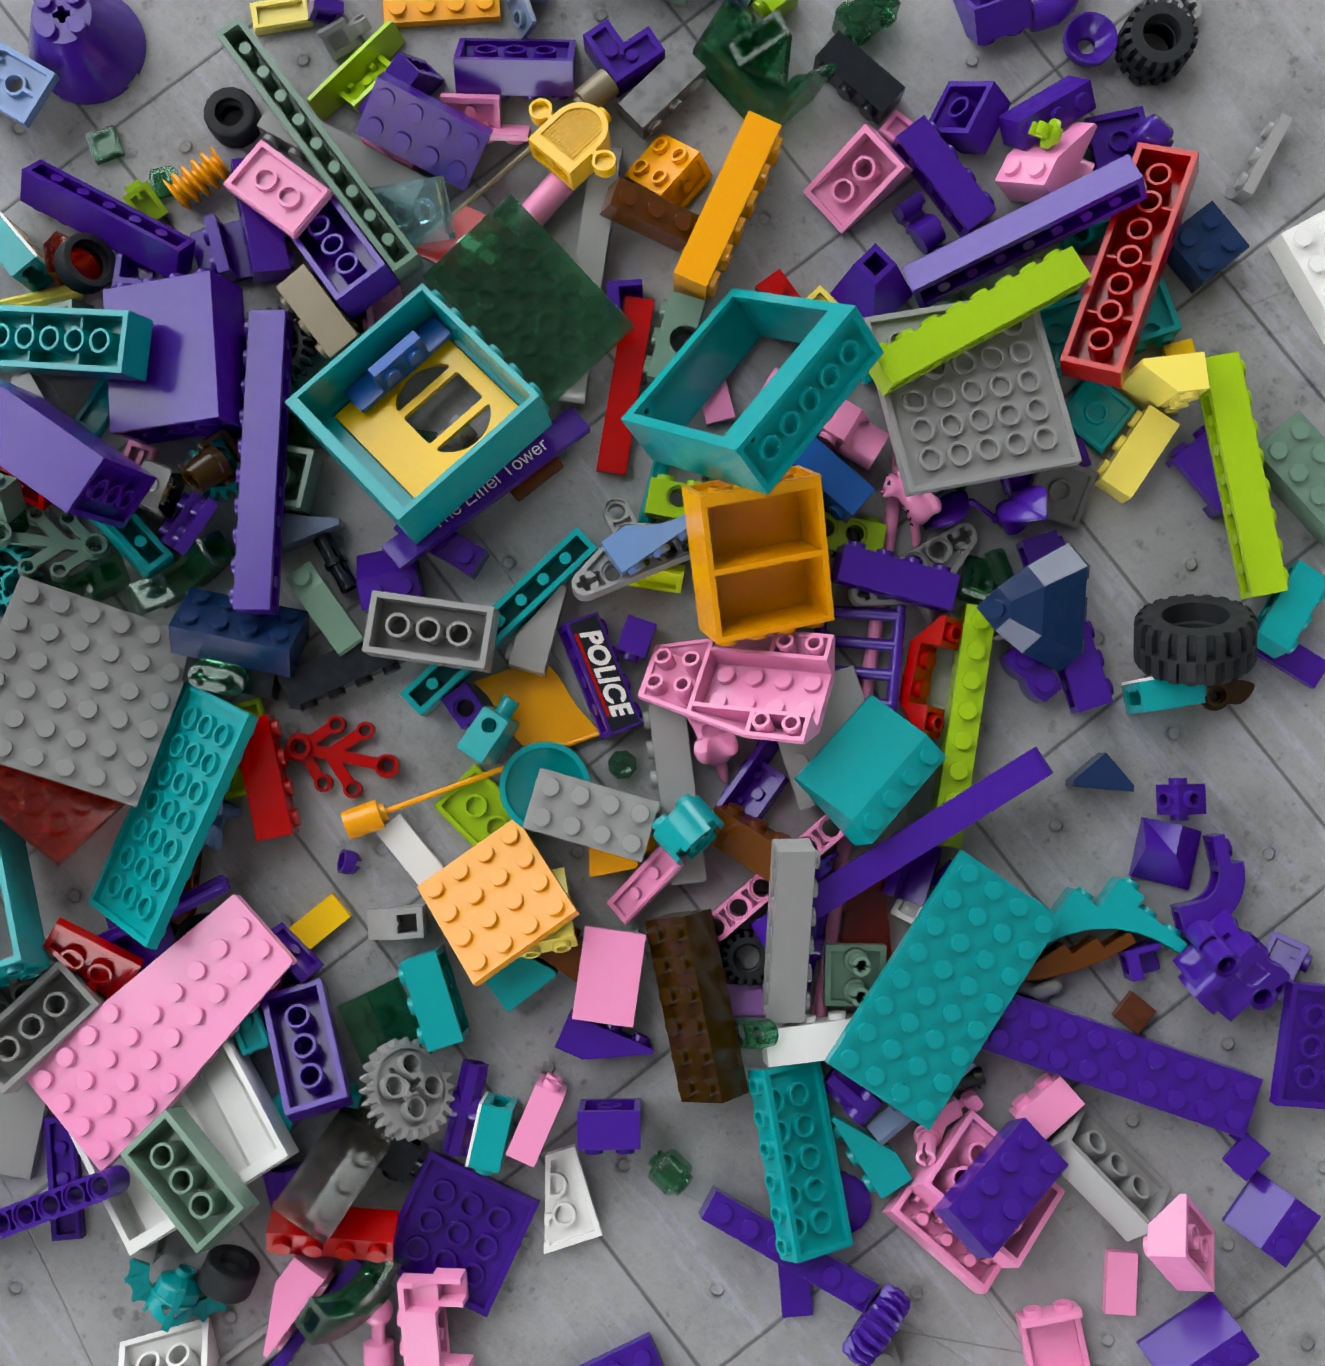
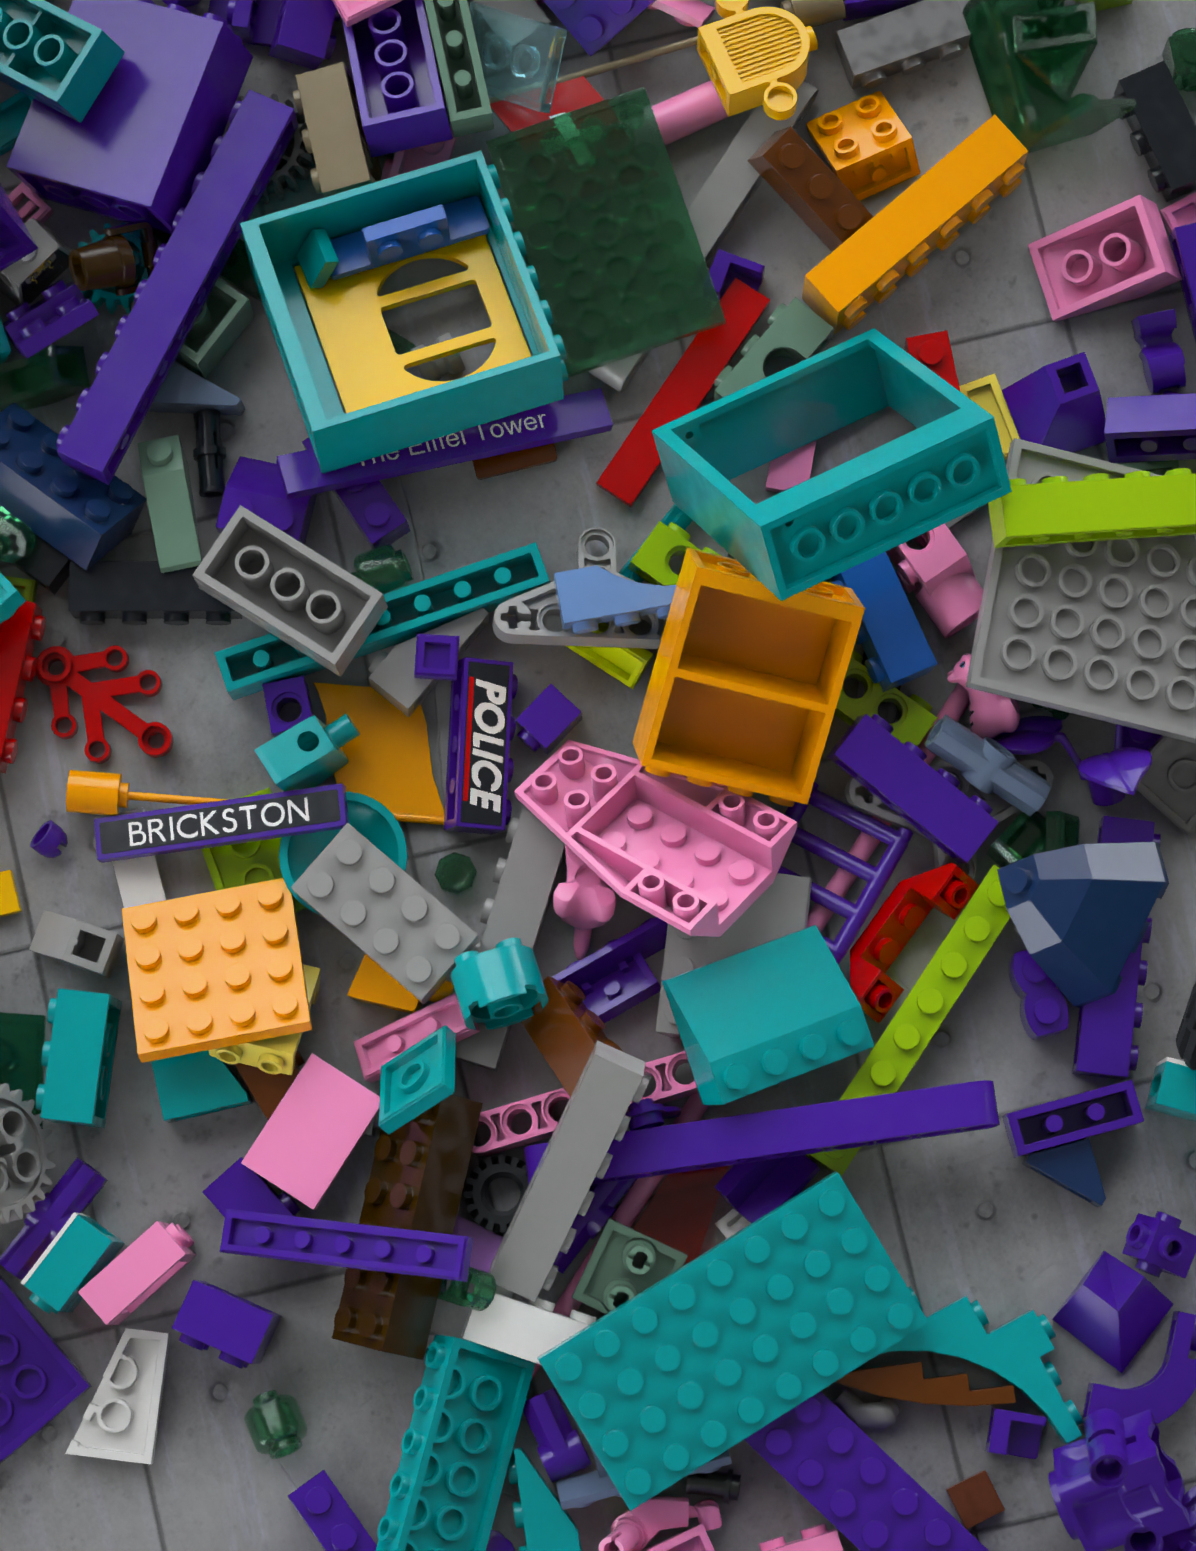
camera: 30 degrees right, 5 degrees down
none -> tile [94,783,349,863]
none -> dark purple tile [220,1209,473,1282]
none -> teal tile [296,229,339,288]
none -> clear green head [350,544,414,594]
none -> teal tile [379,1025,456,1135]
none -> dark purple tile [414,633,460,681]
none -> sand blue piece [924,715,1051,816]
none -> dark purple brick [1002,1079,1144,1158]

